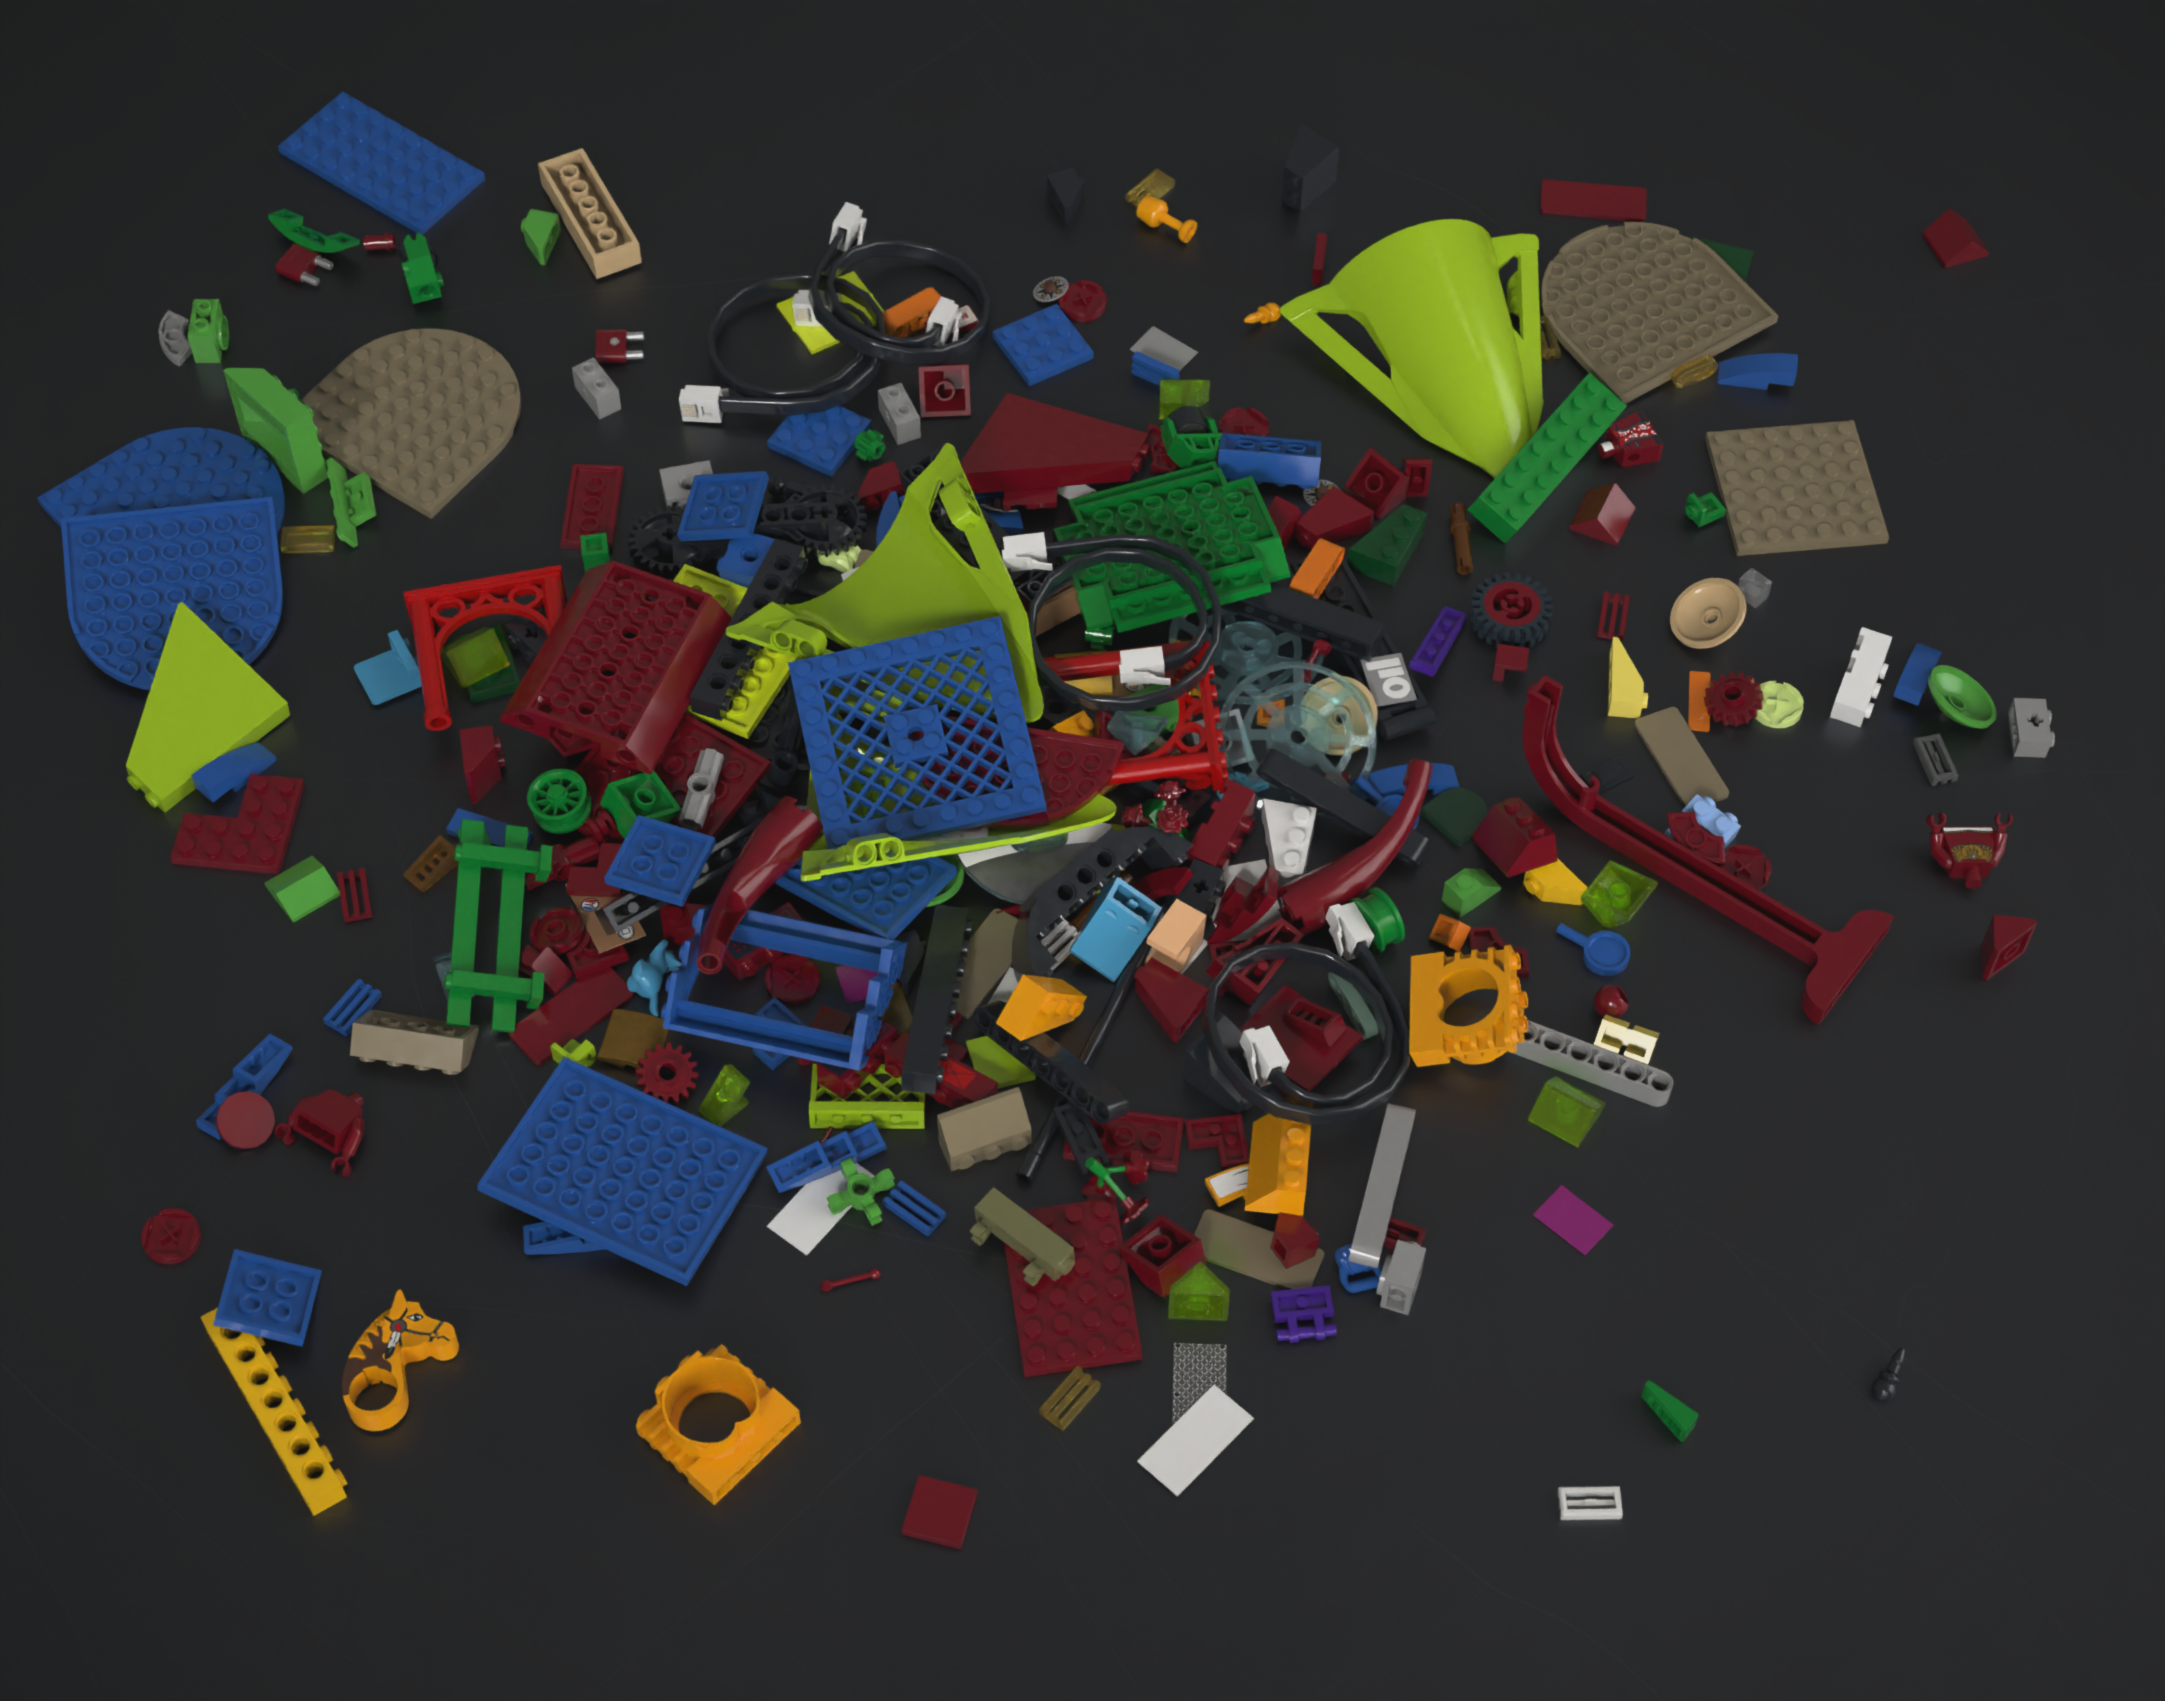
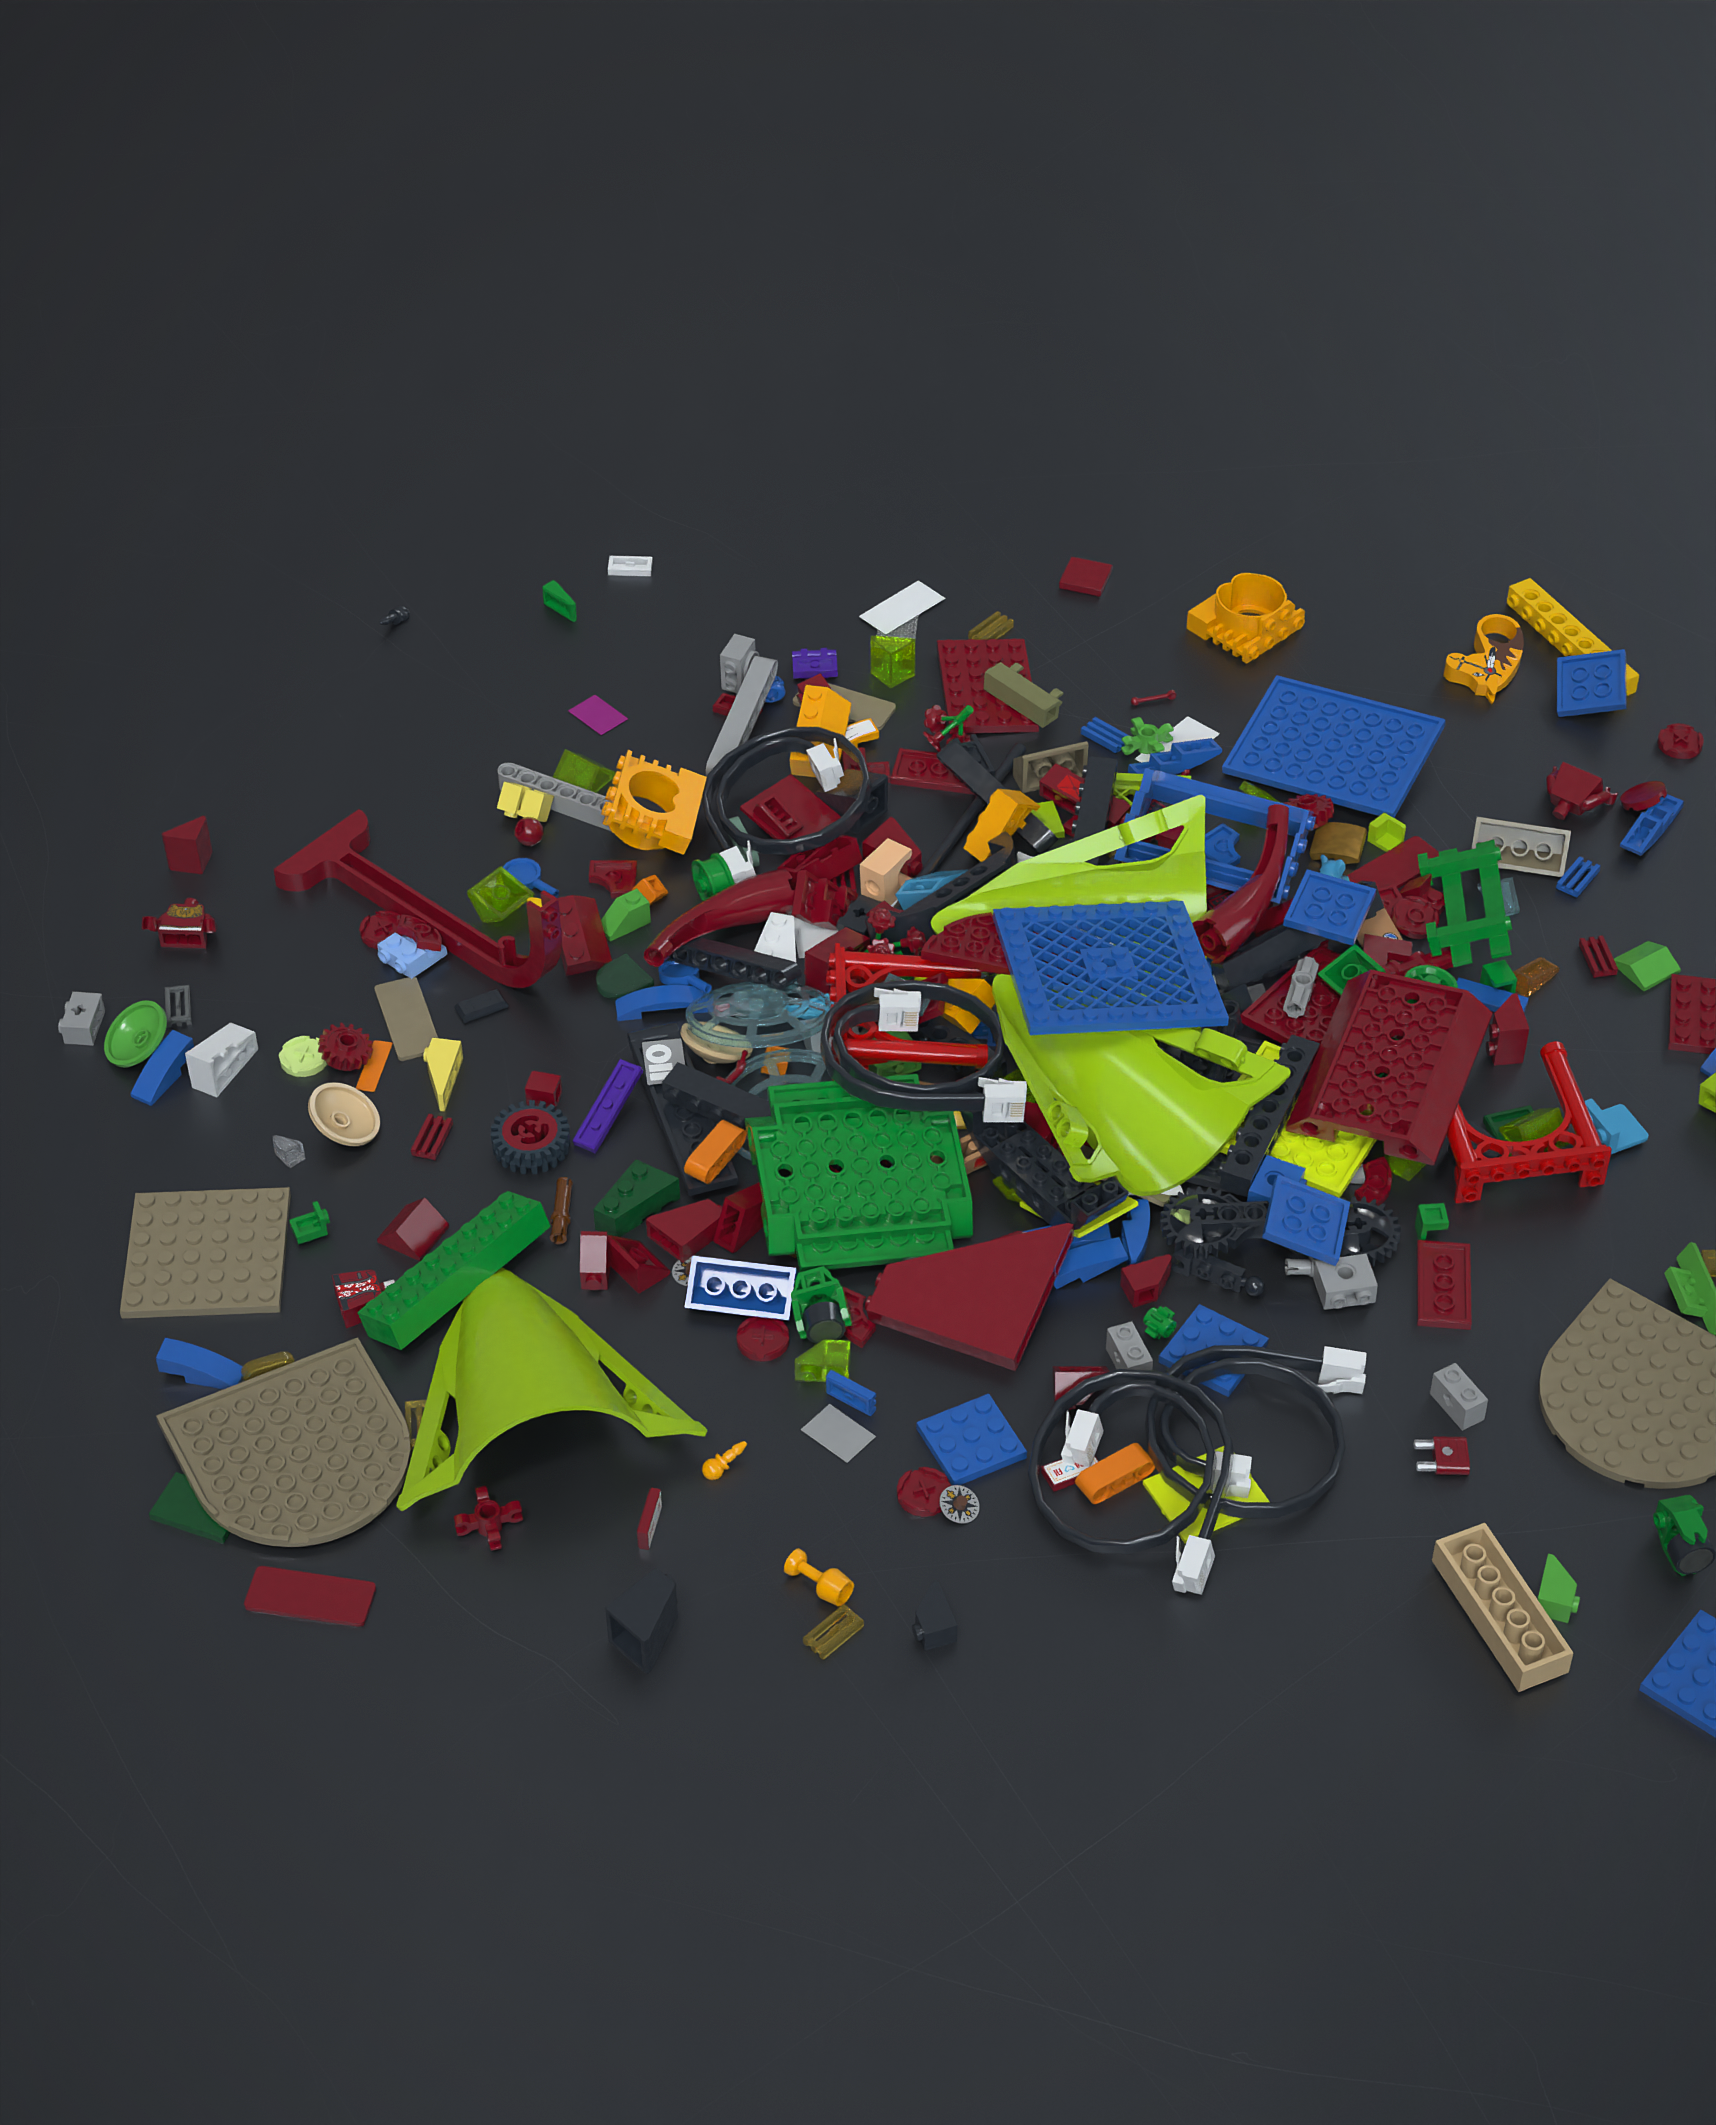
camera: 175 degrees left, 10 degrees down
dark red slope [1119,1214,1206,1298] -> none

